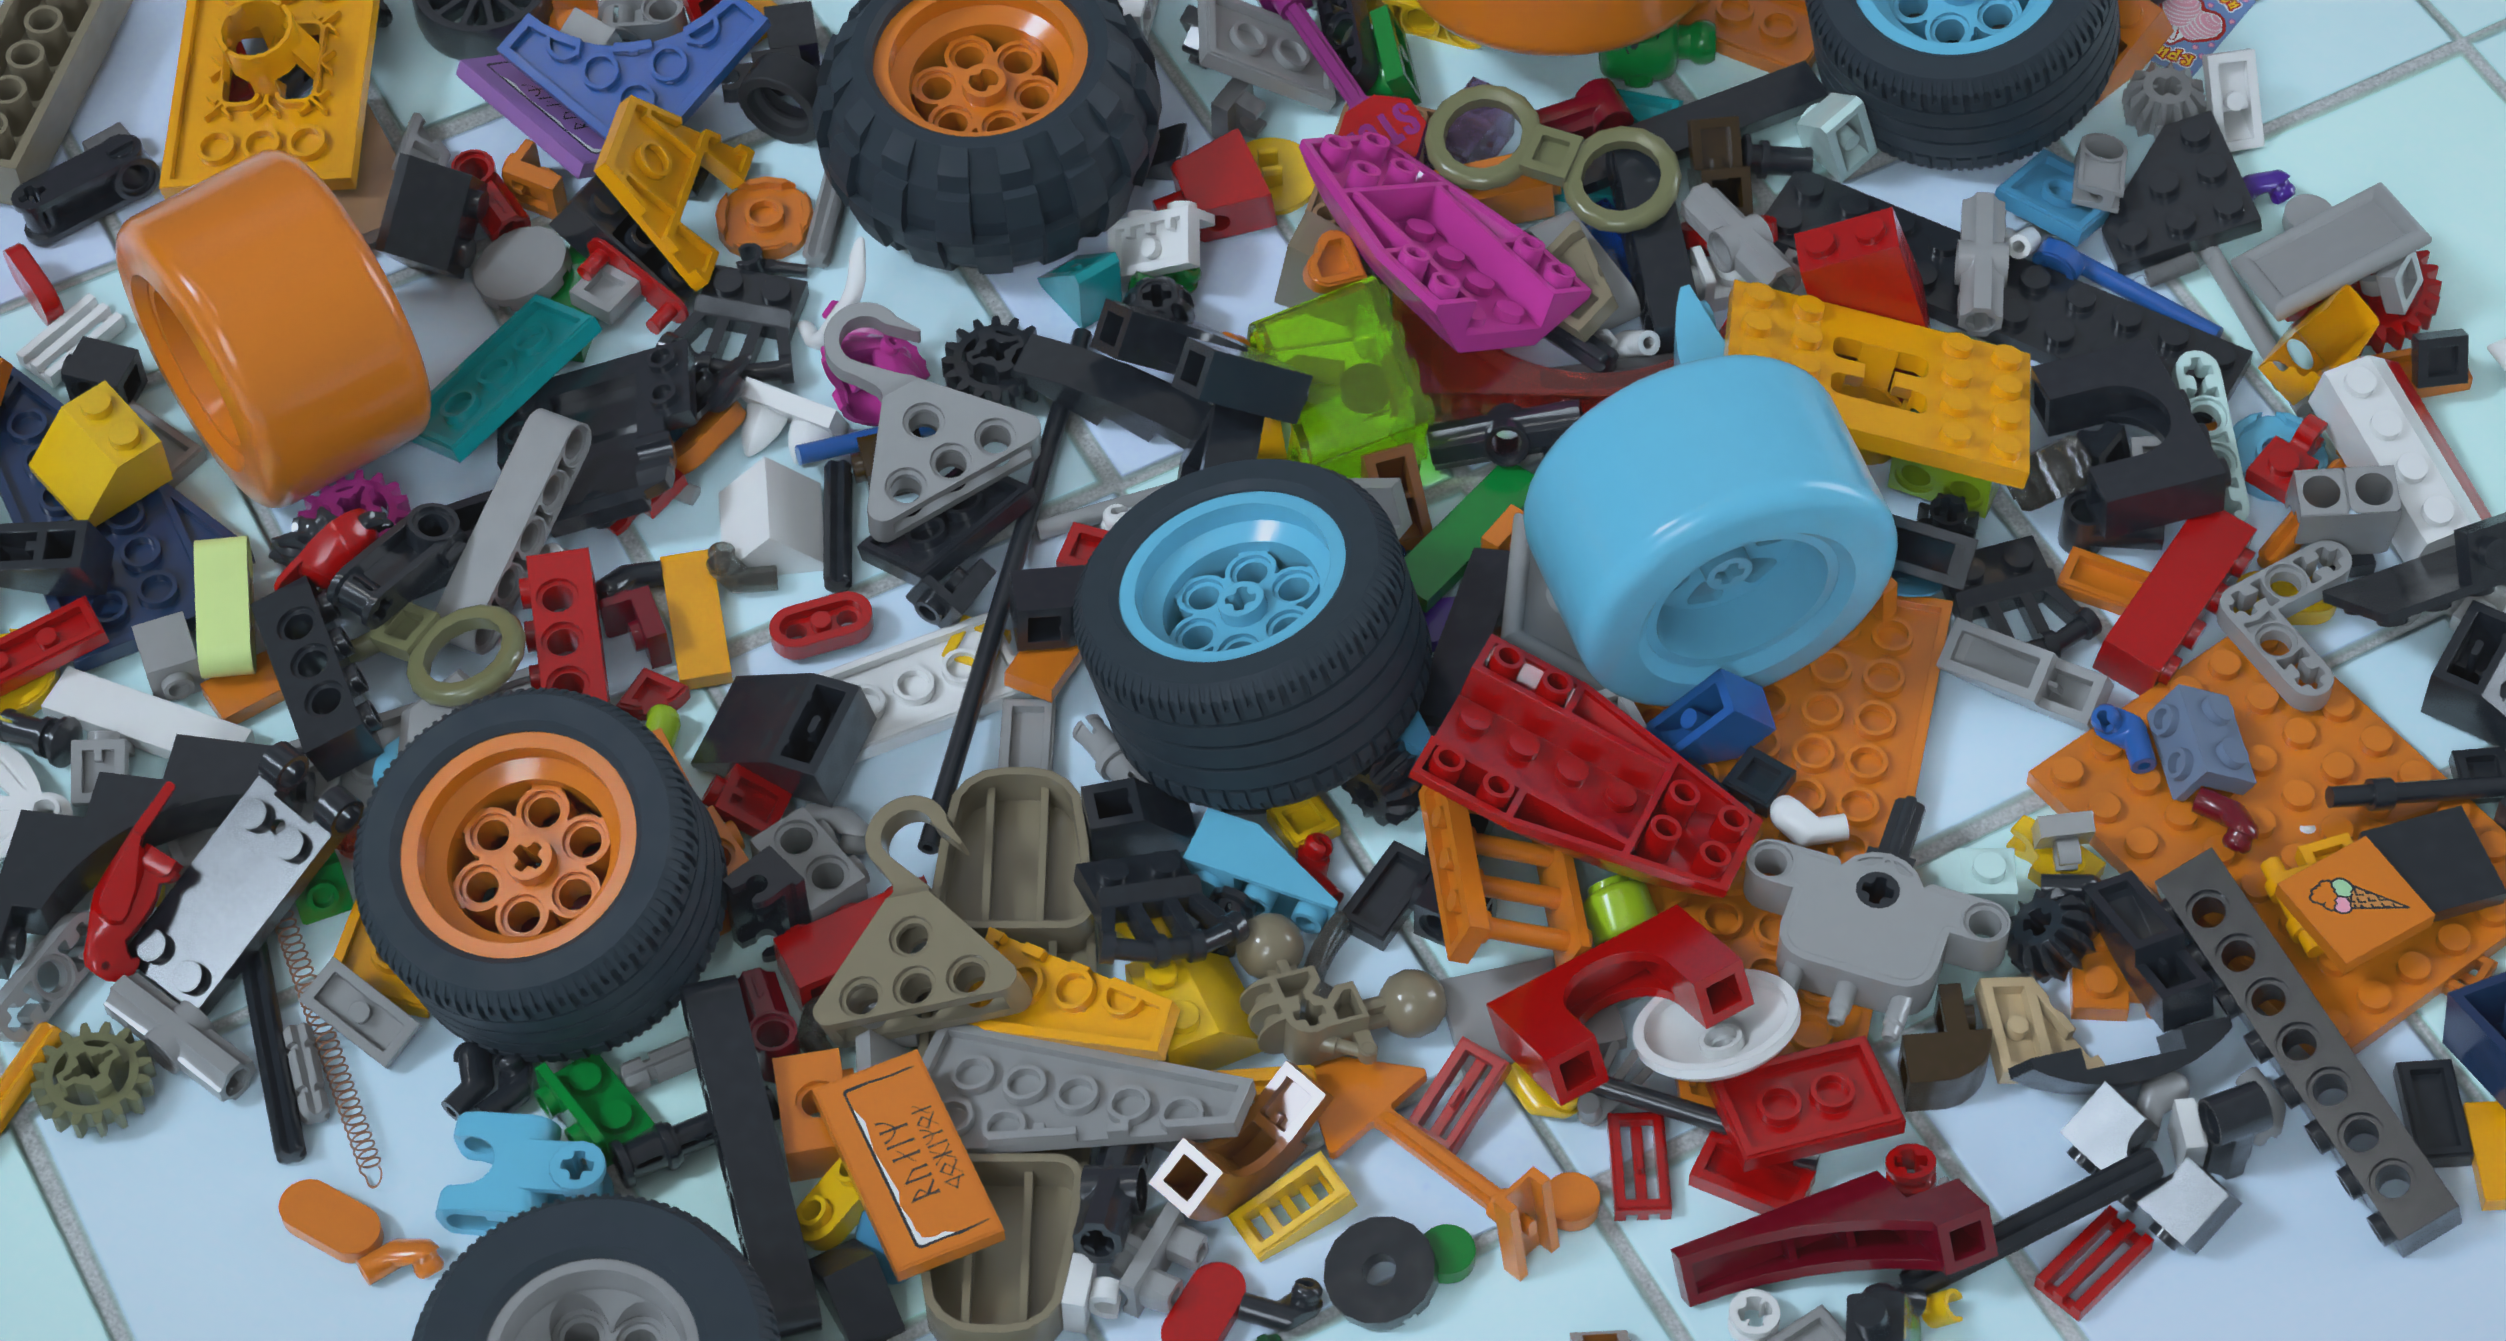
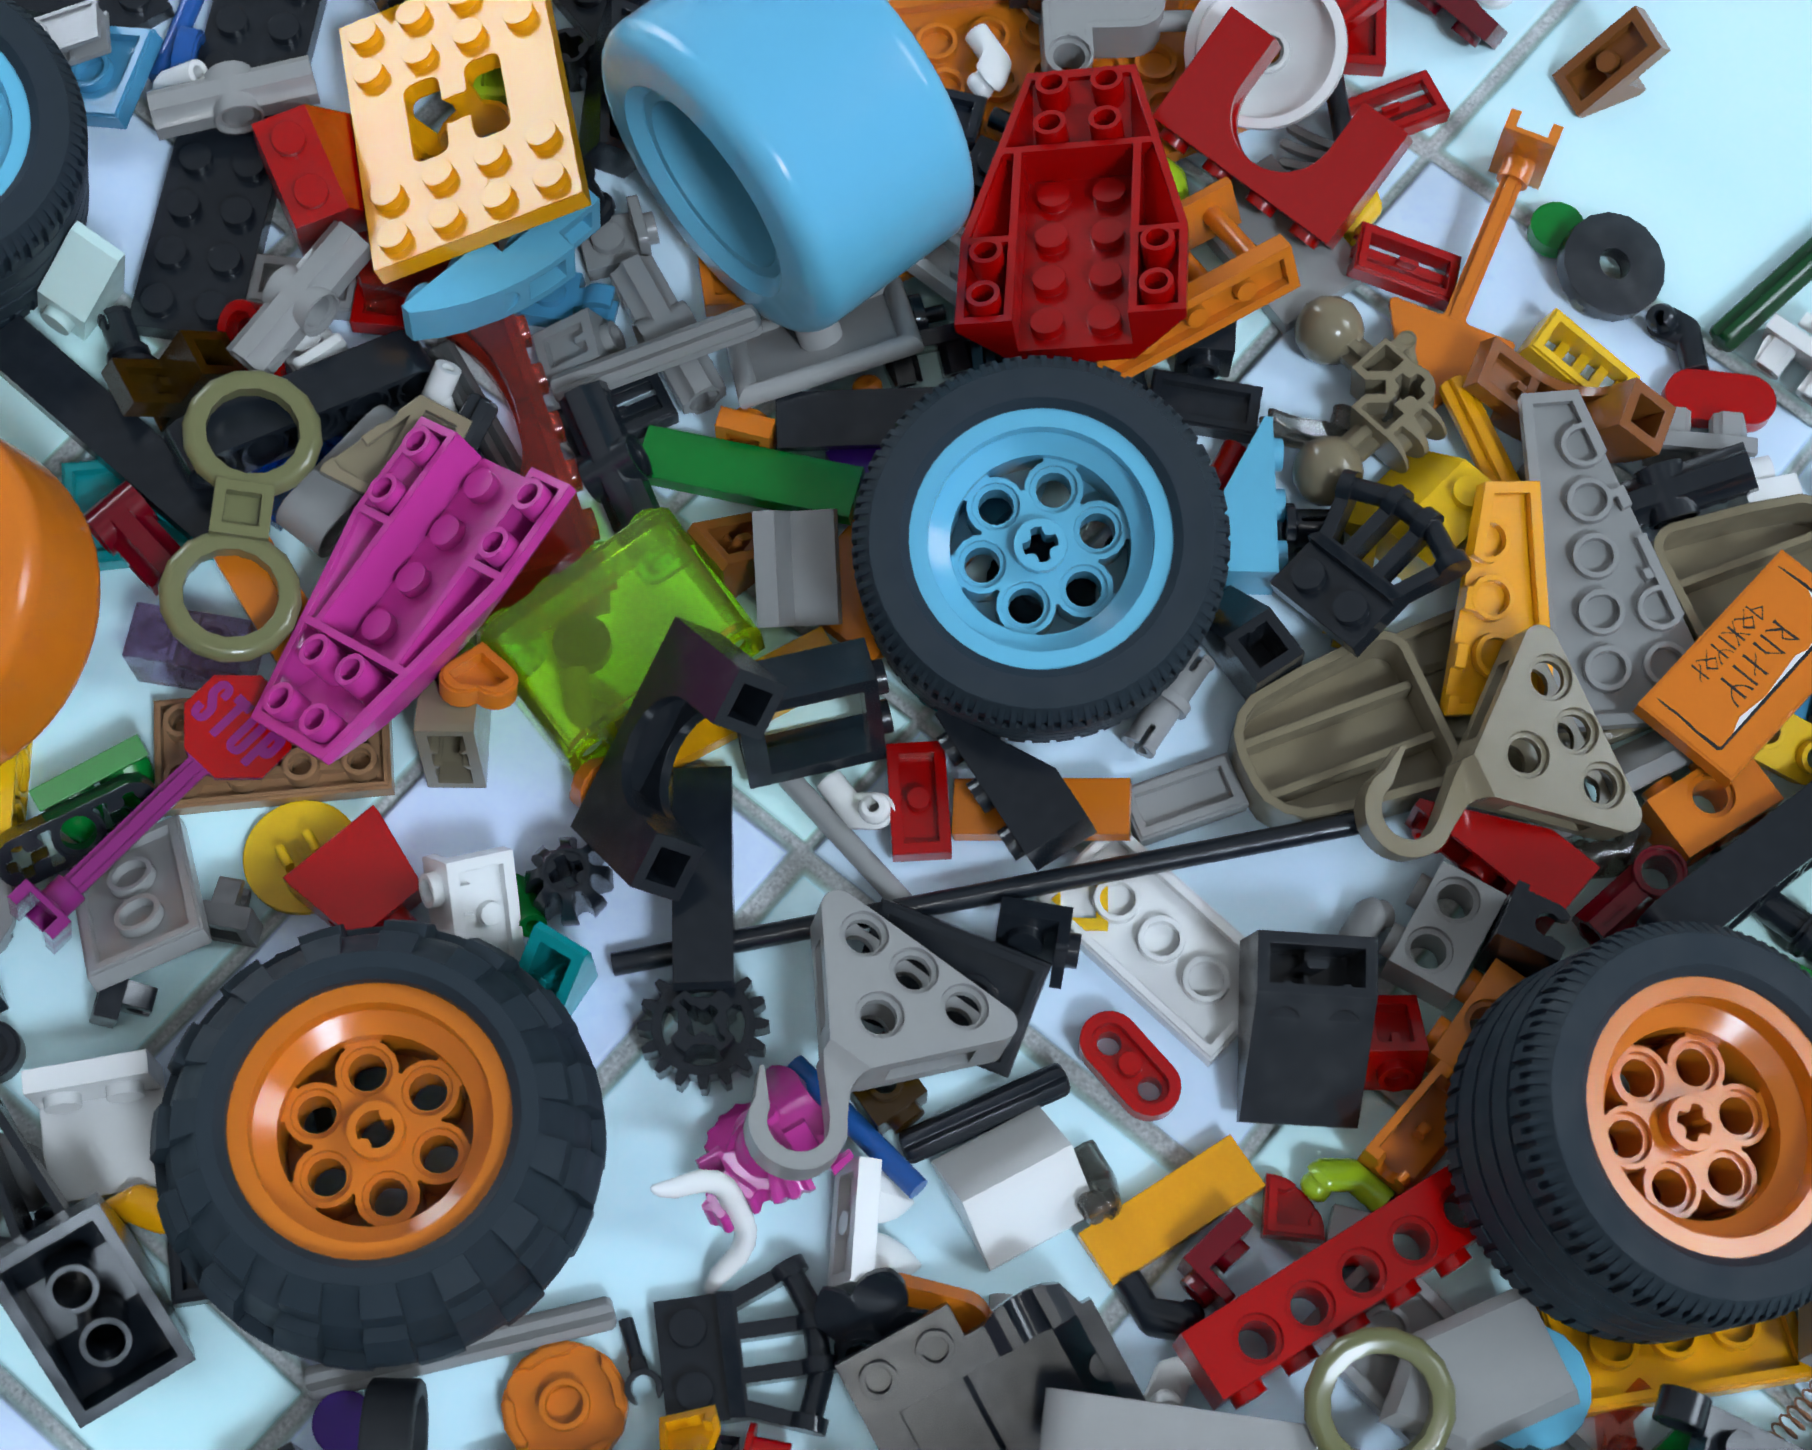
camera: 115 degrees left, 15 degrees up
orange tile [1550,1172,1600,1231] -> none

